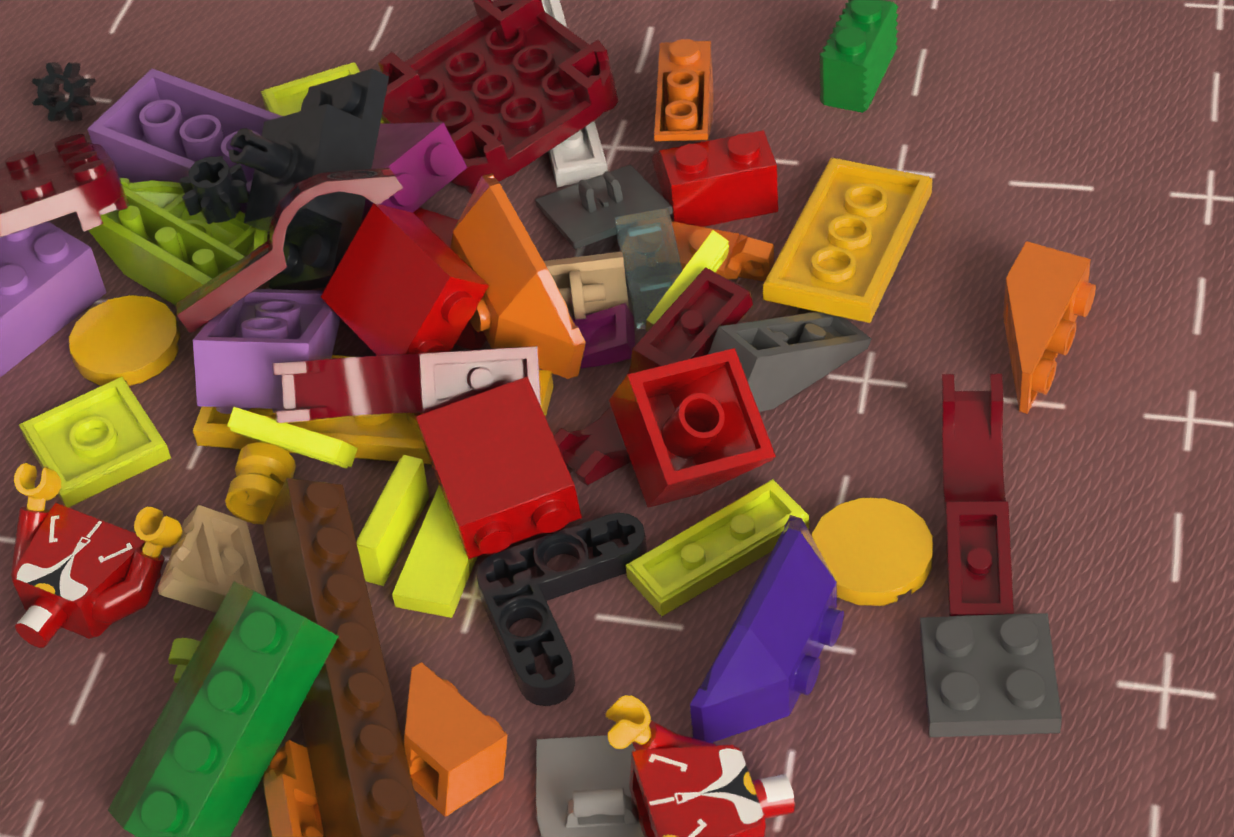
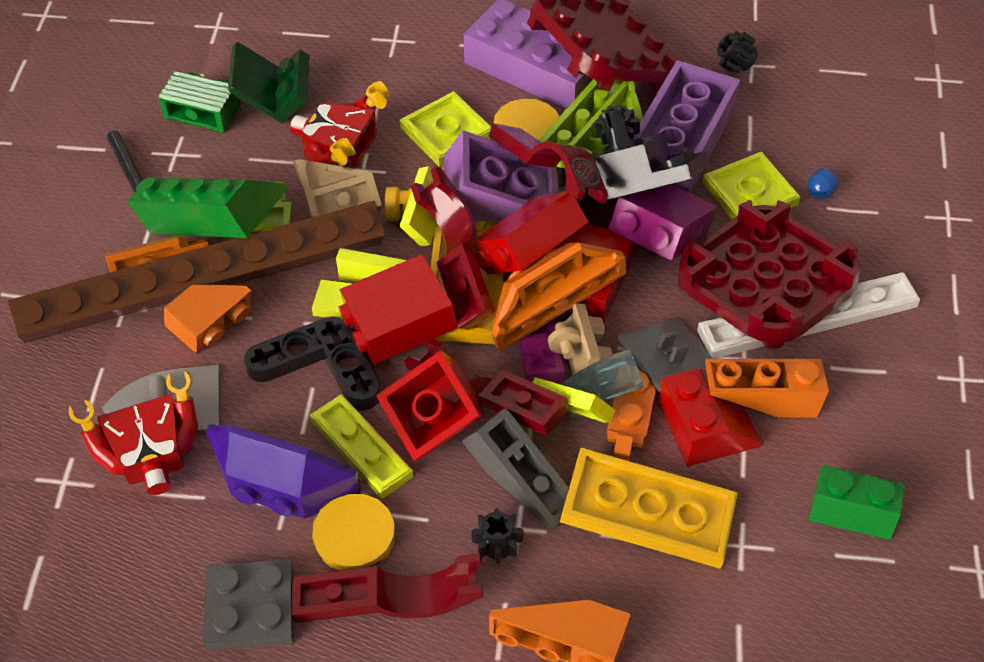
camera: 80 degrees right, 5 degrees up
none -> black gear [471,508,524,564]
none -> blue hinge [808,168,839,200]

